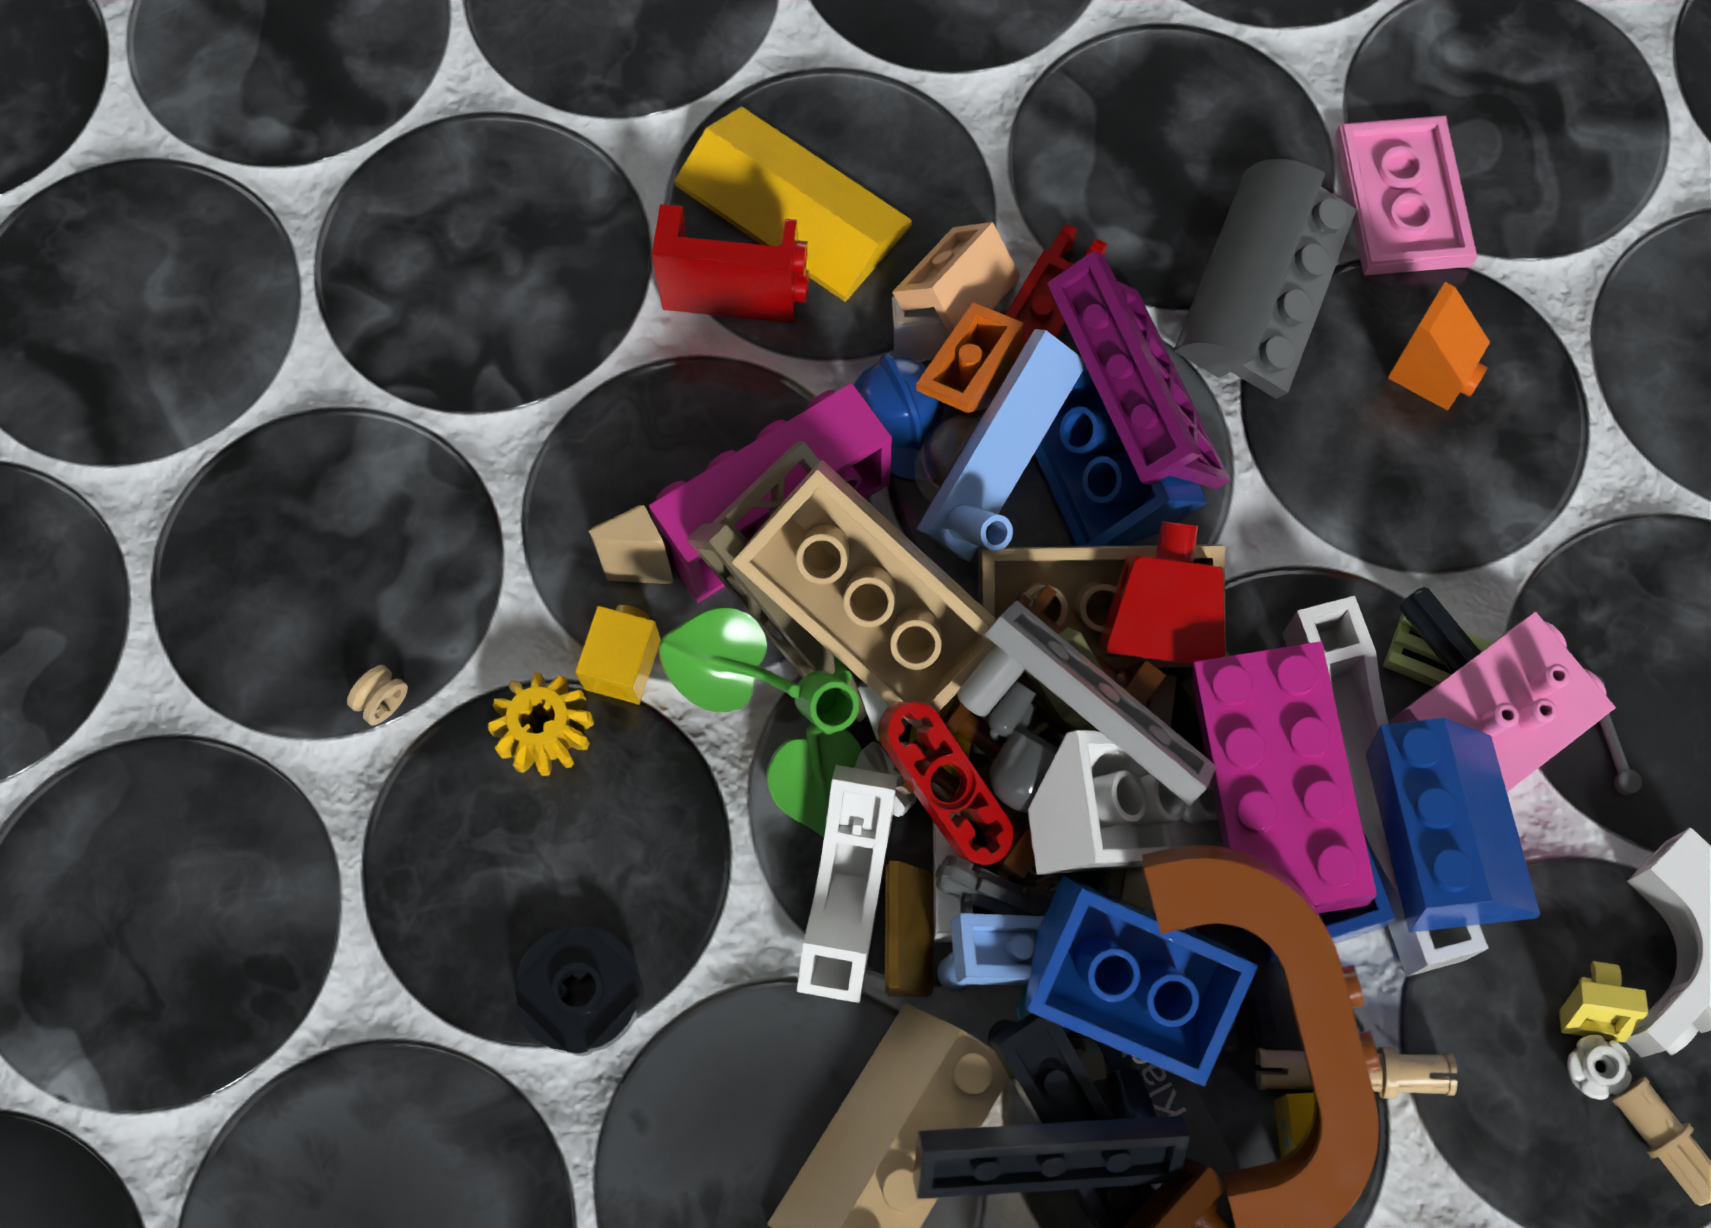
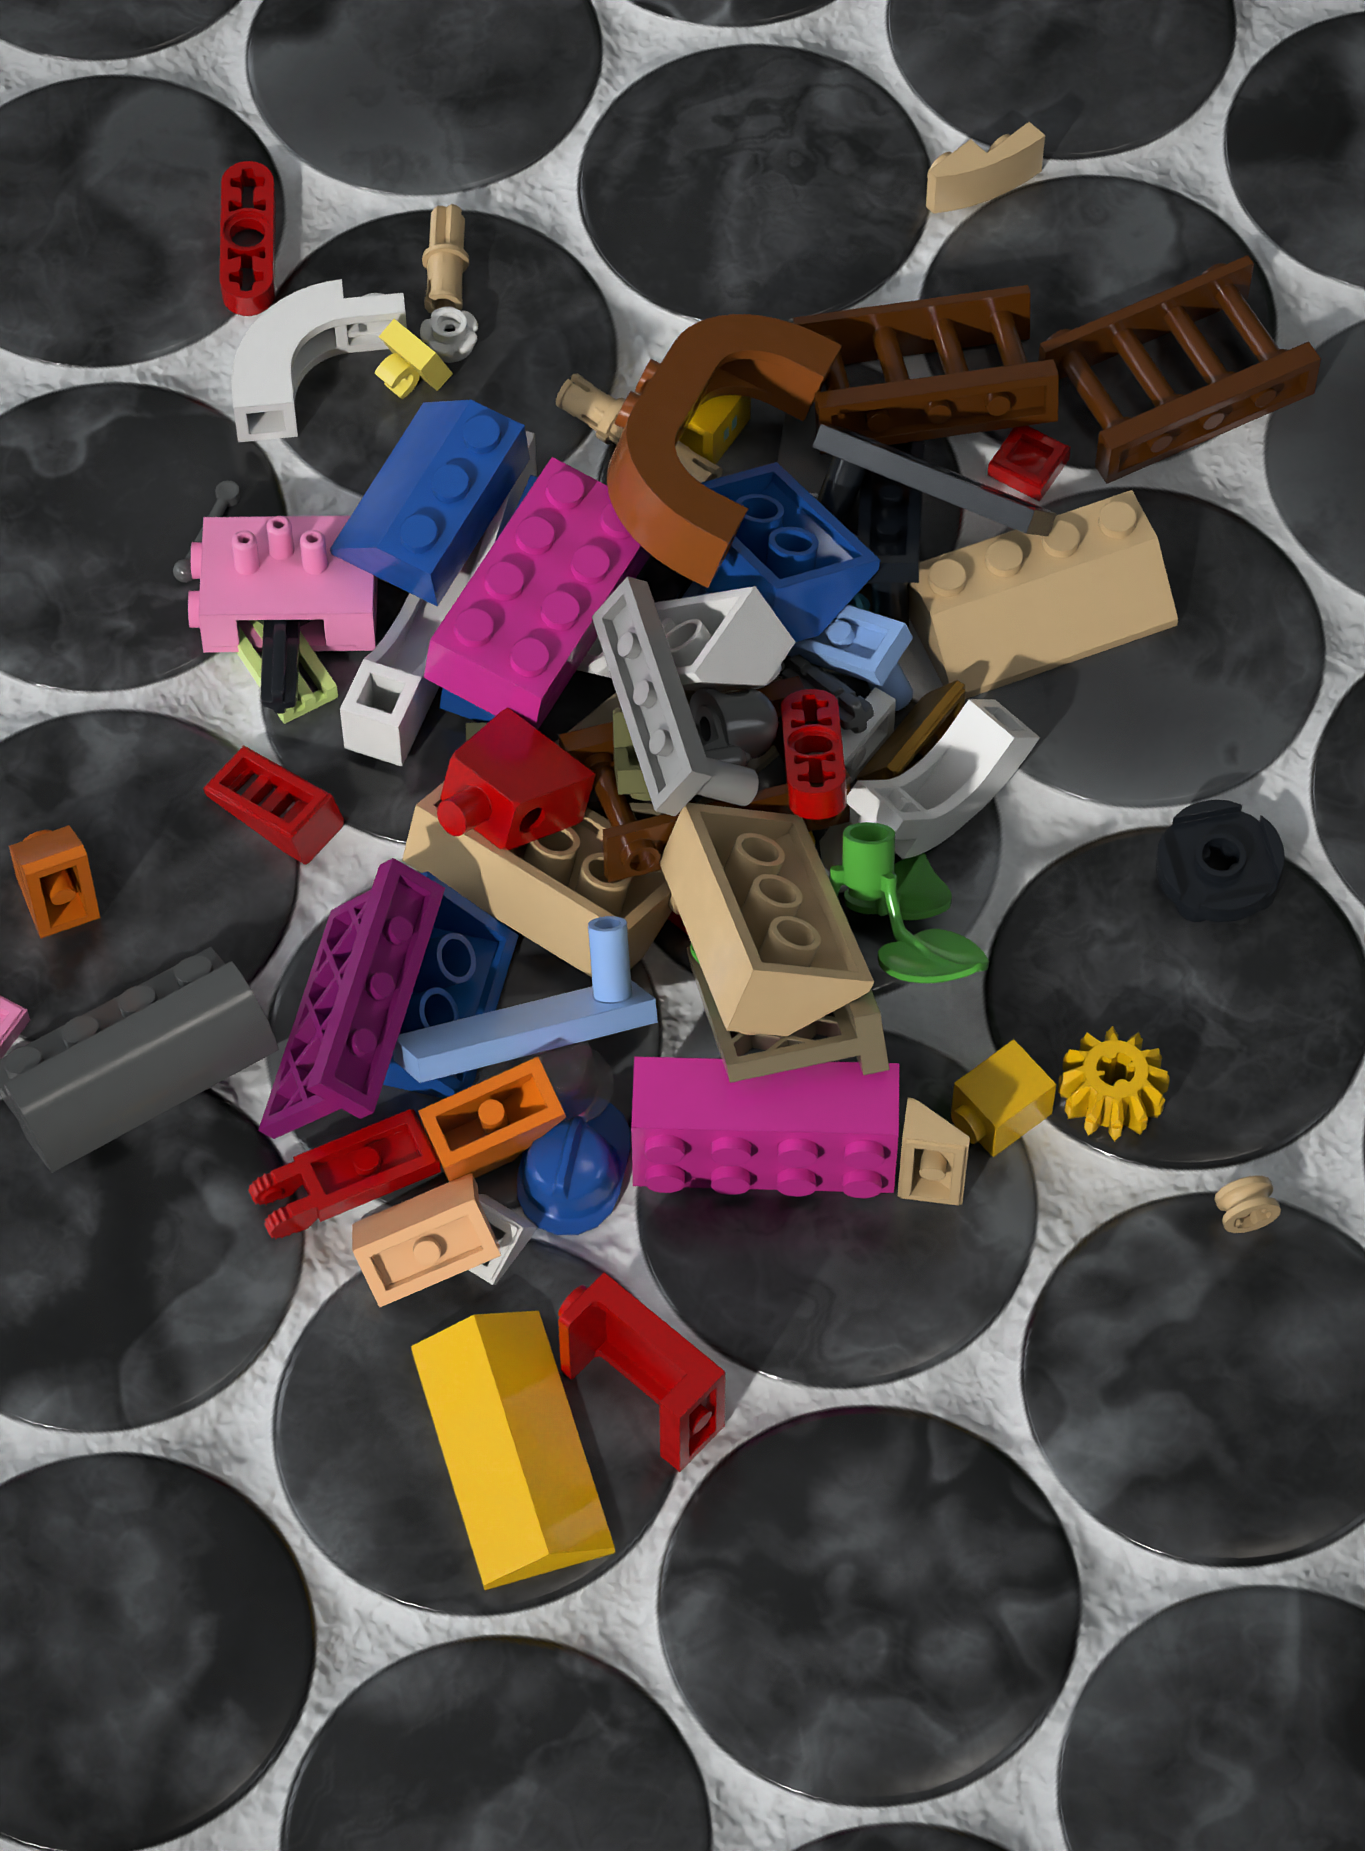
camera: 145 degrees left, 10 degrees down
none -> red slope [203,745,344,864]

